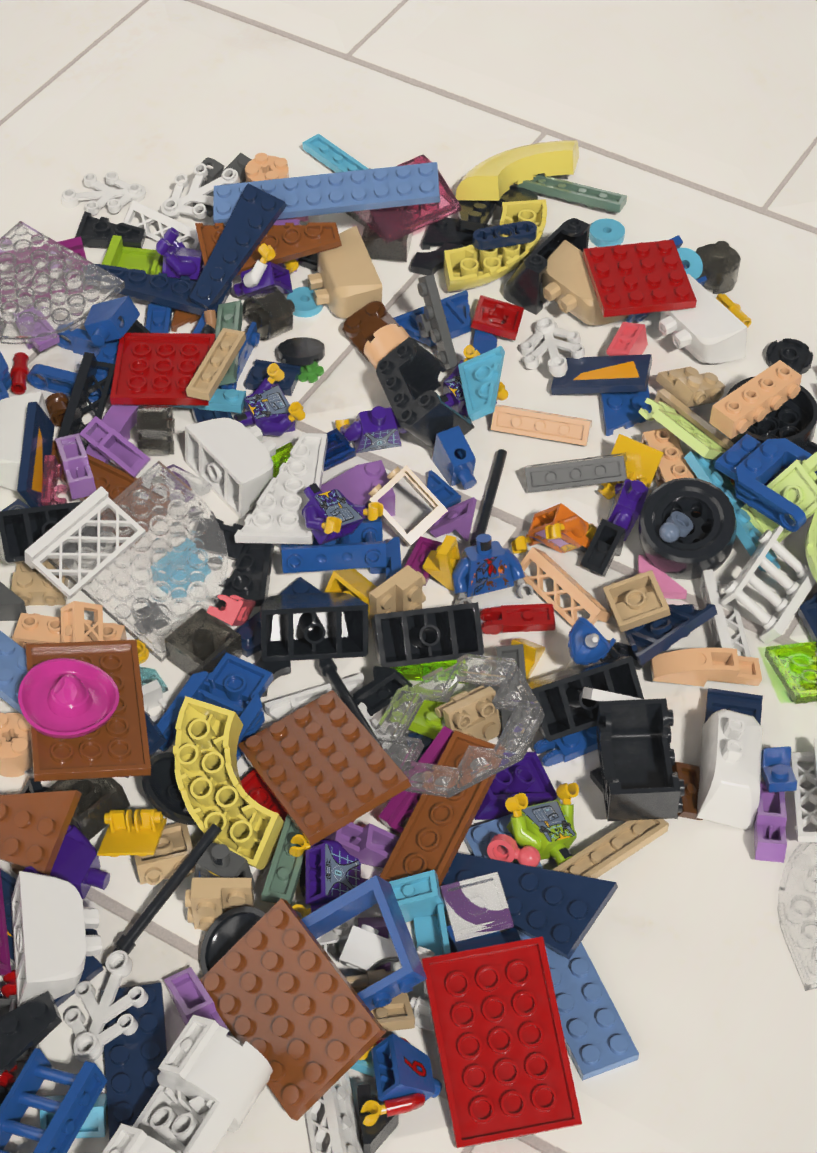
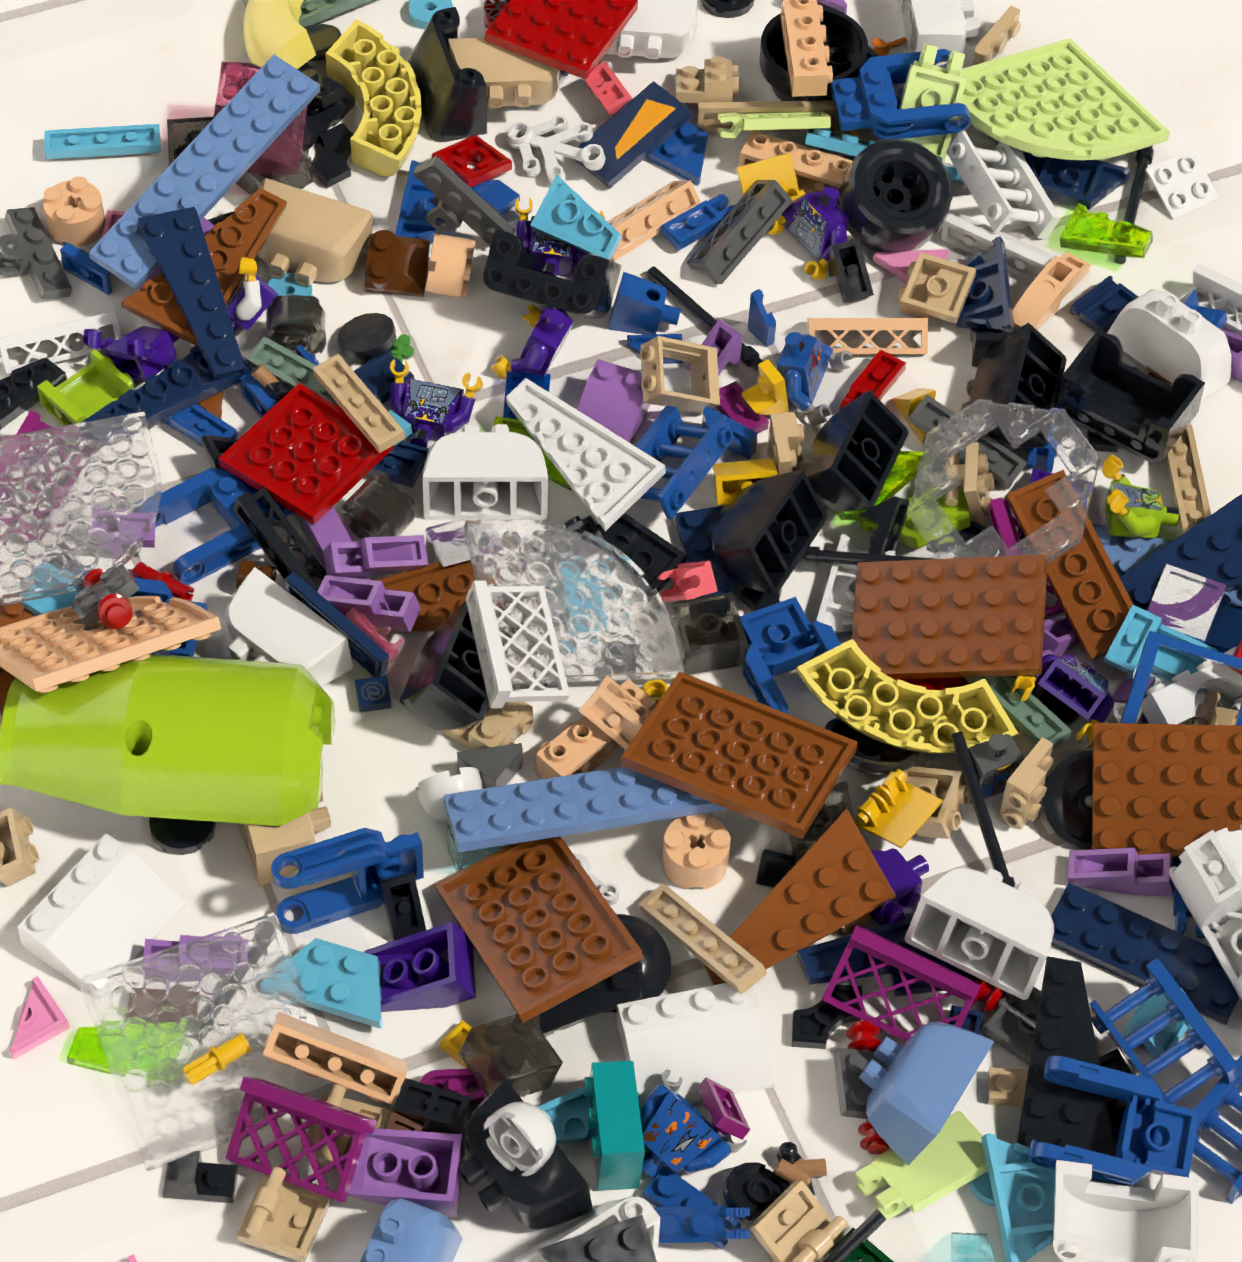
camera: 55 degrees left, 5 degrees up
dark pink hat [18,658,119,739] -> none
white plant [64,950,148,1063] -> none
blue torso [84,295,140,346] -> none
white plant [161,163,240,219] -> none
torso [302,483,384,545] -> none
dark blue beam [473,221,537,250] -> none
coral plate [487,834,541,867] -> none
orange torso [511,503,592,554] -> none
blue helmet [565,617,616,670] -> none
white plate [582,687,641,701] -> none
sand blue plate [659,511,693,543] -> none
none -> blue hinge [660,194,735,251]
none -> blue tile [748,289,776,347]

